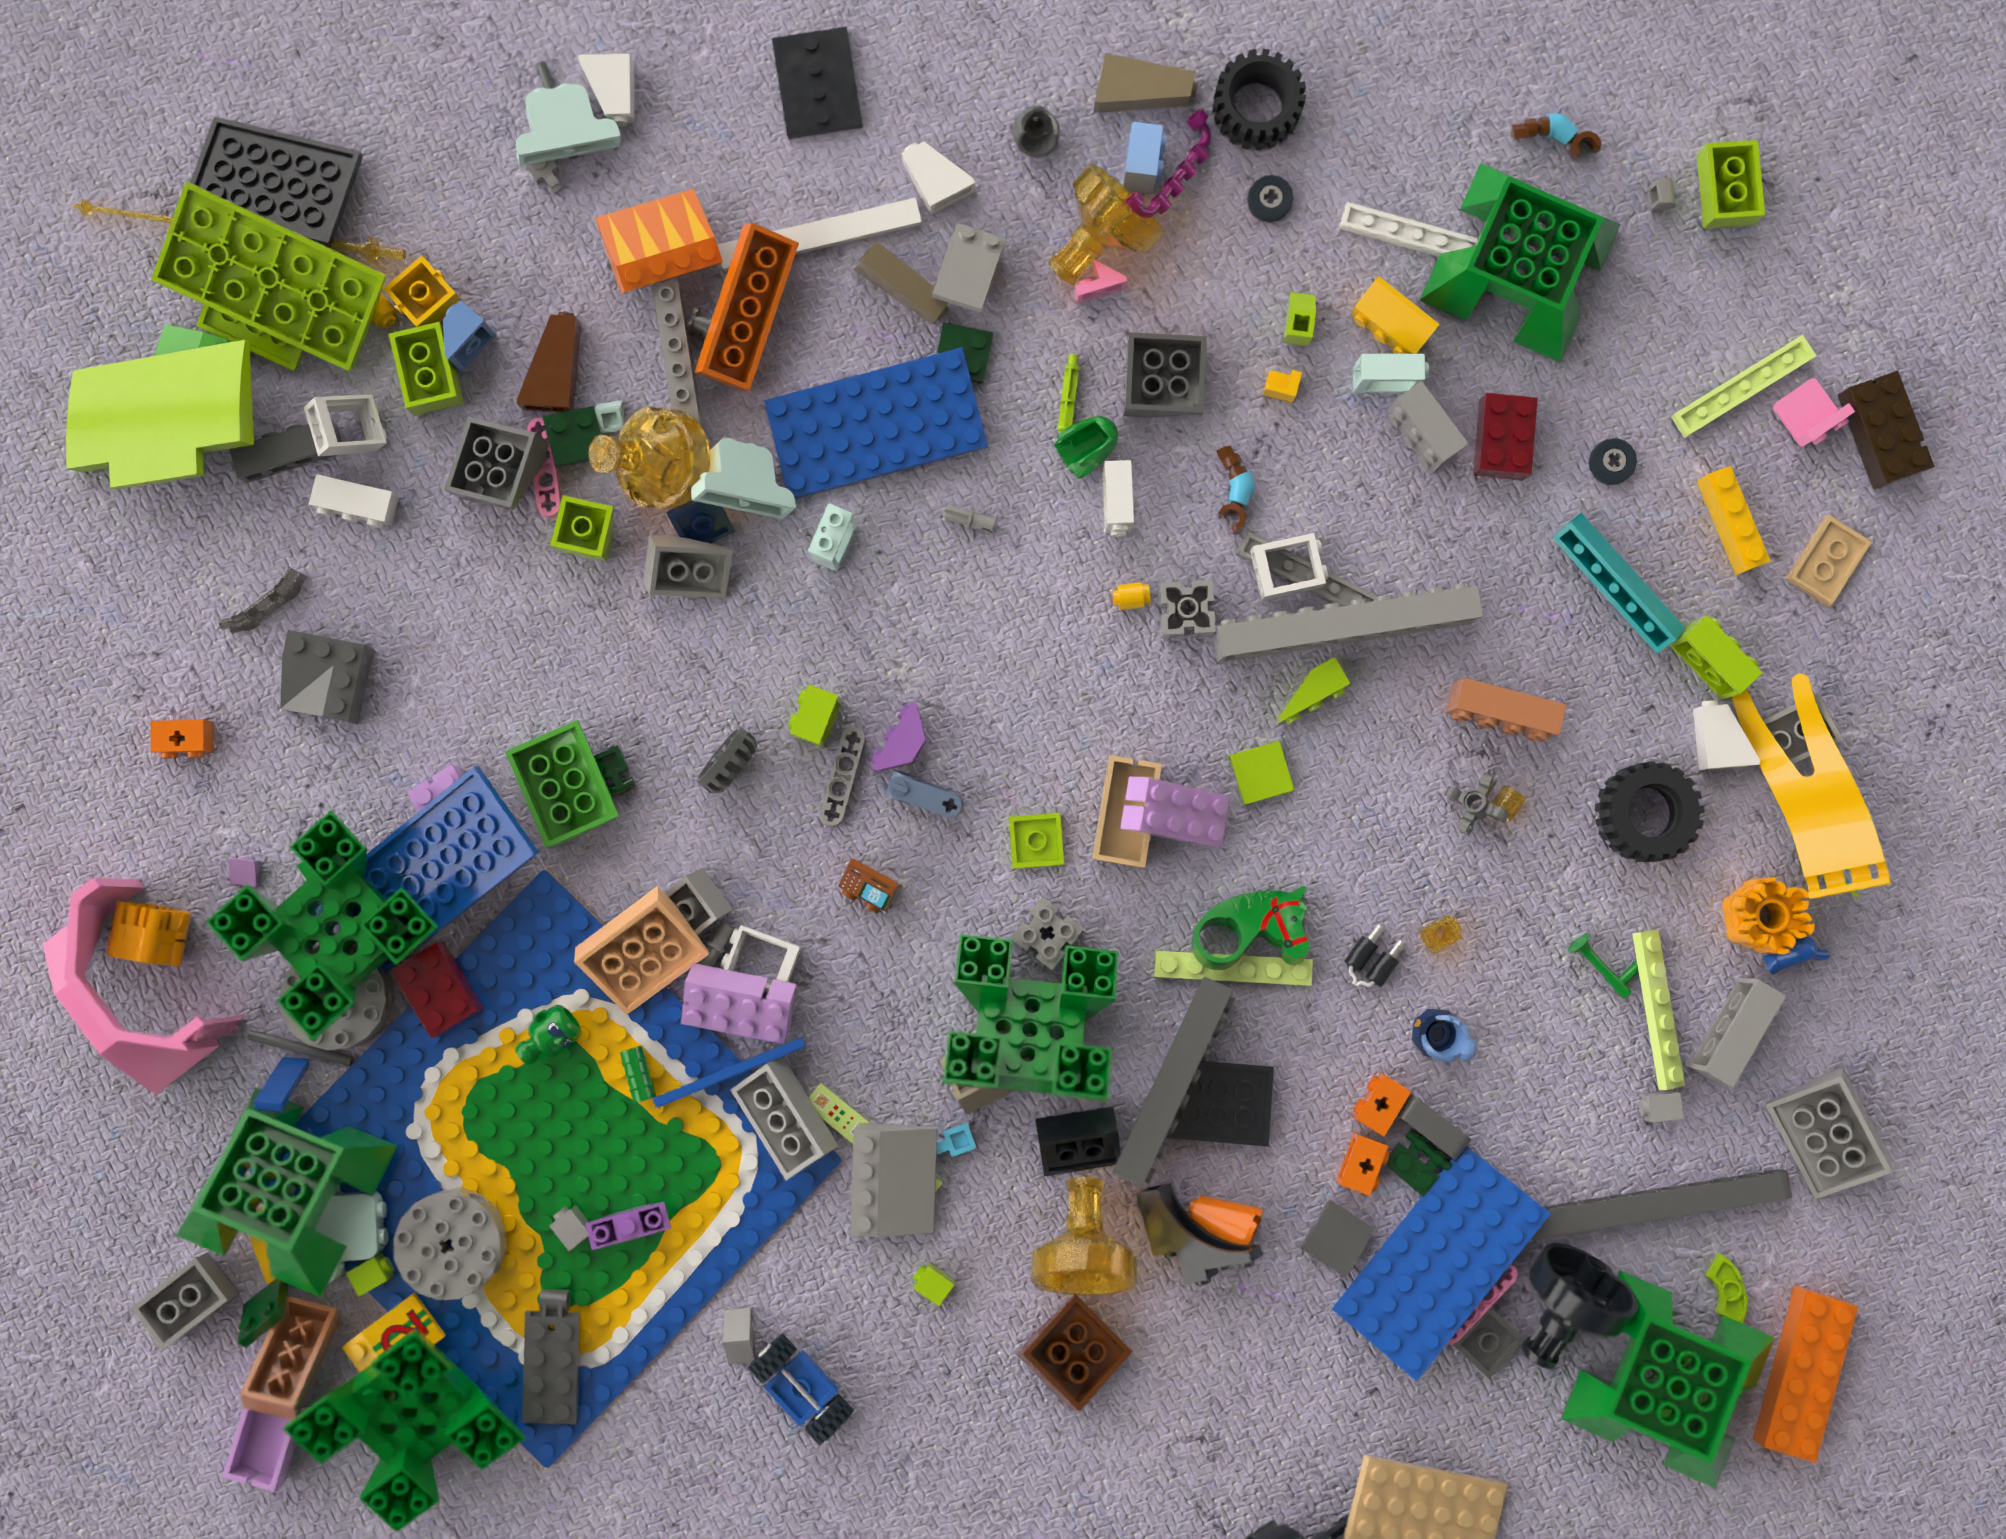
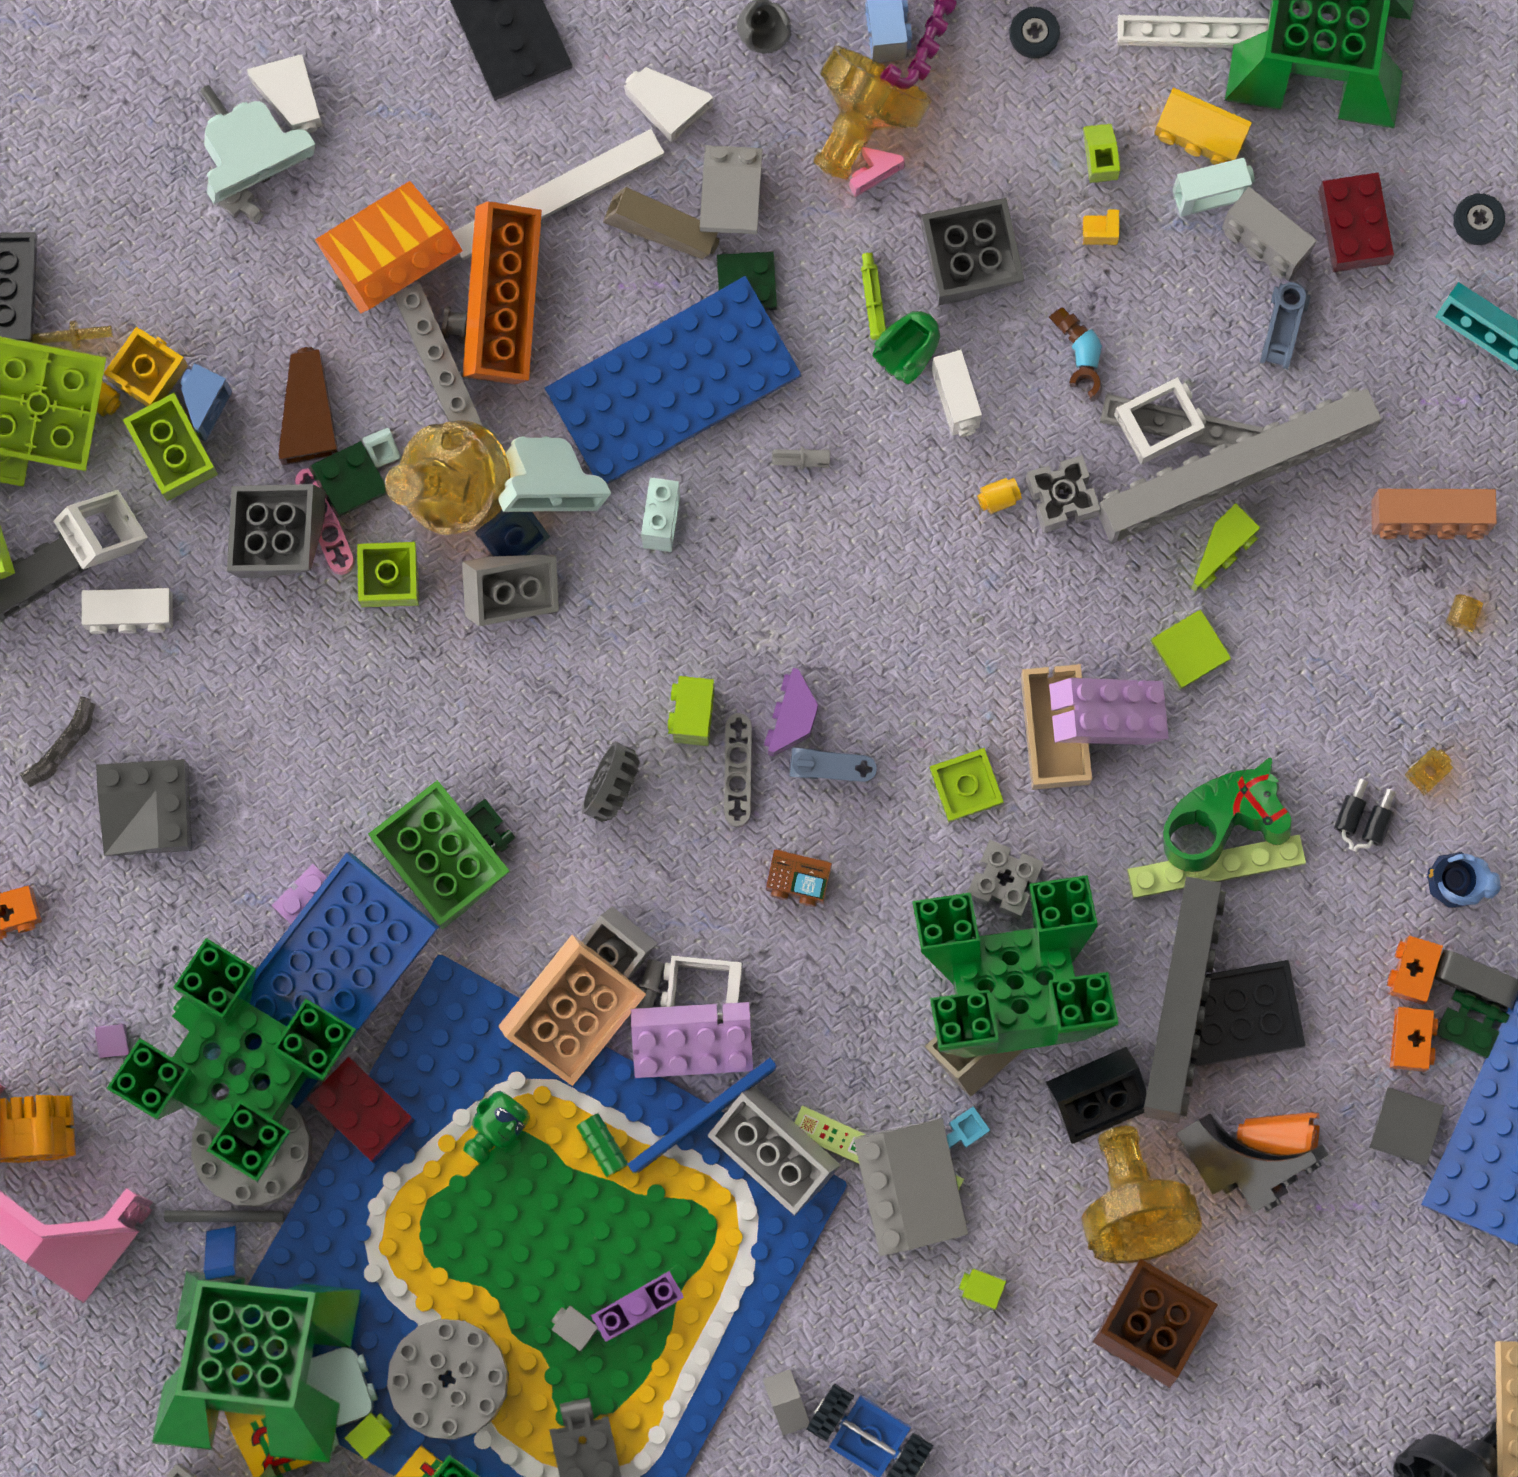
camera: 10 degrees left, 5 degrees down
dark grey pin [1444,772,1509,836] -> none
none -> sand blue piece [1260,282,1311,370]

